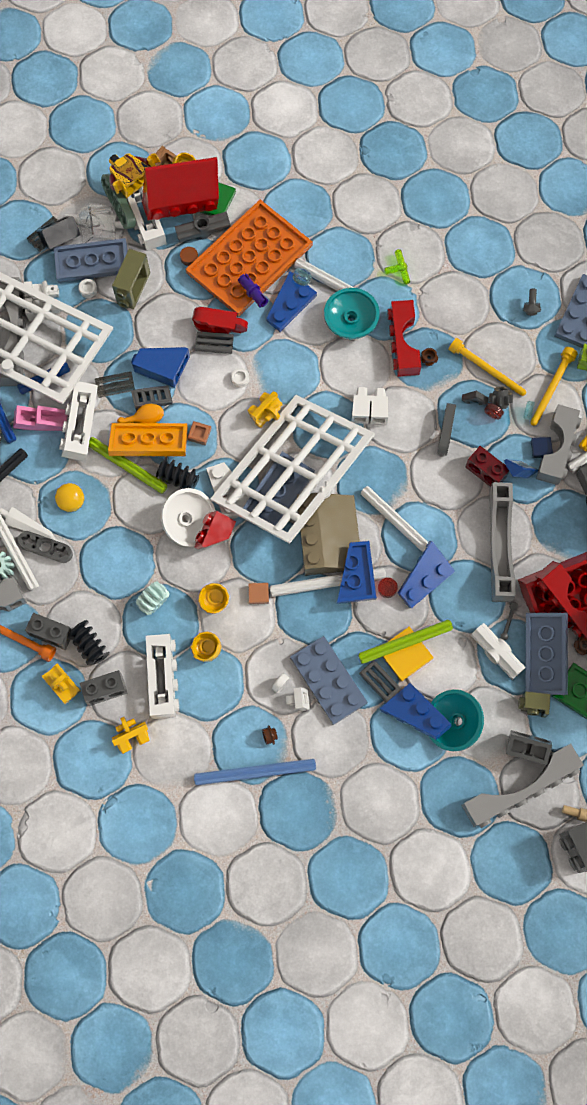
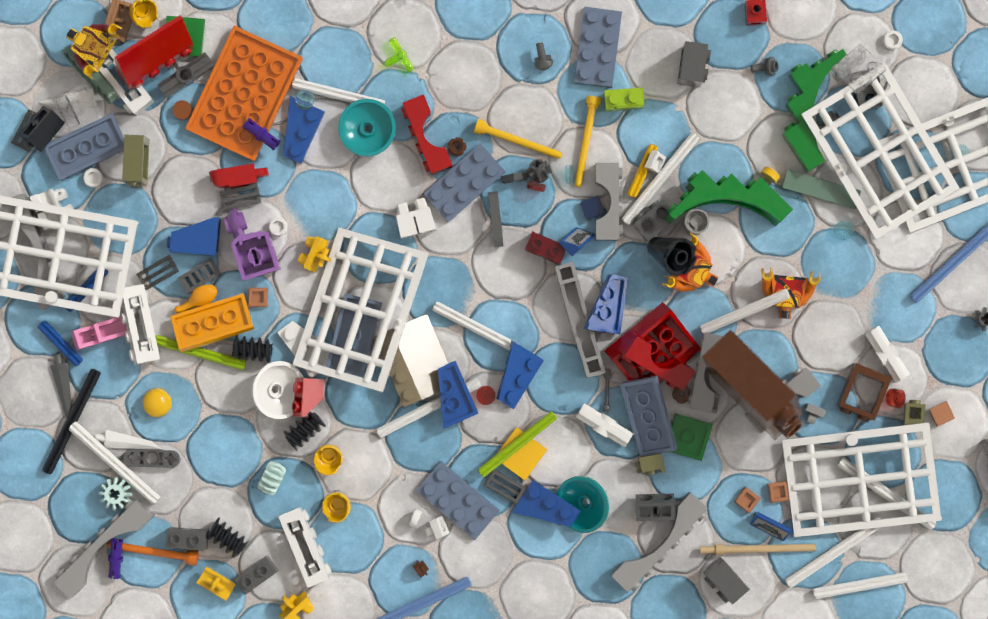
camera: 20 degrees left, 15 degrees up
nougat tile [249,583,269,604] -> none
none -> medium lavender brick [224,207,281,281]
none -> black piece [283,411,326,451]
none -> sand blue plate [423,143,506,223]
none -> wing [584,275,628,334]

